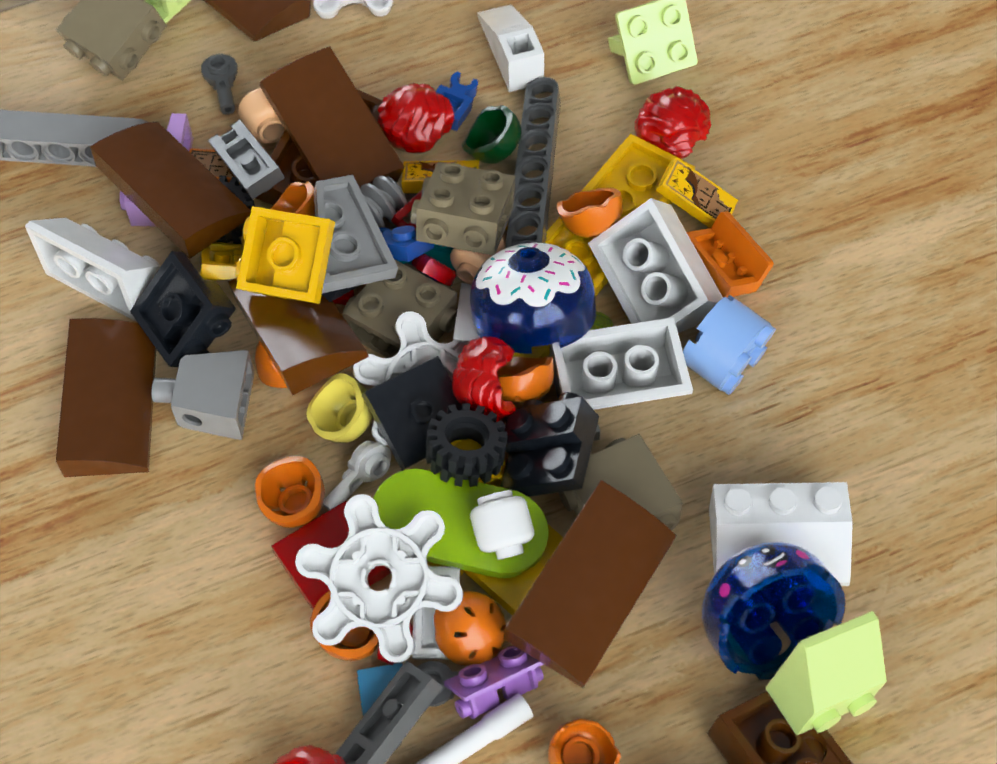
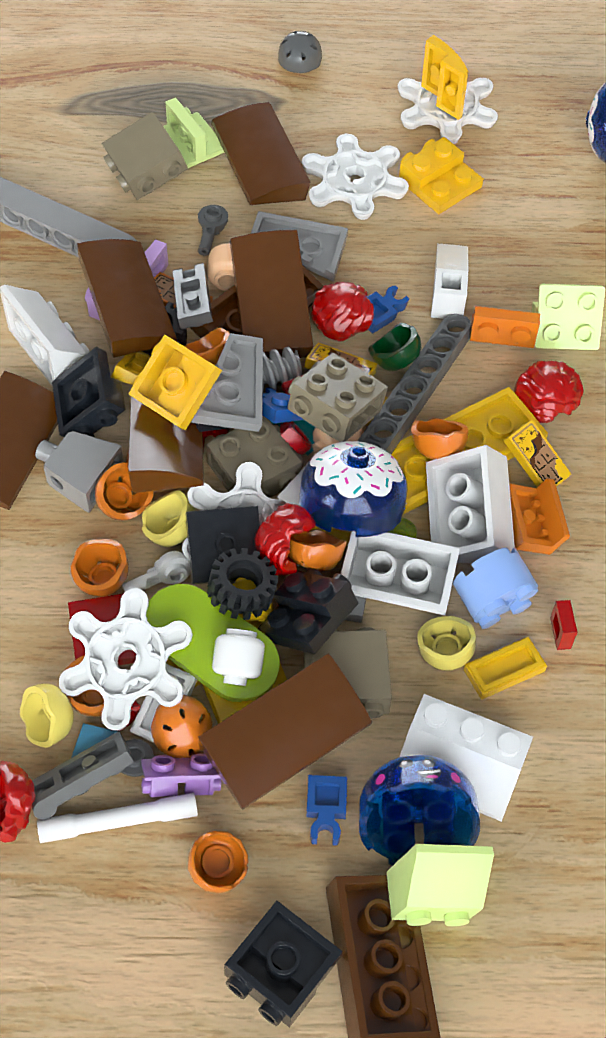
camera: 20 degrees right, 0 degrees up
none -> light yellow helmet [20,684,74,748]
none -> orange helmet [95,462,153,521]
none -> light grey wing [251,211,348,282]
none -> blue plate [306,775,347,846]
none -> light yellow helmet [417,616,476,671]
none -> yellow tile [463,636,547,700]
none -> orange bracket [470,306,541,348]
none -> red tile [550,600,578,650]

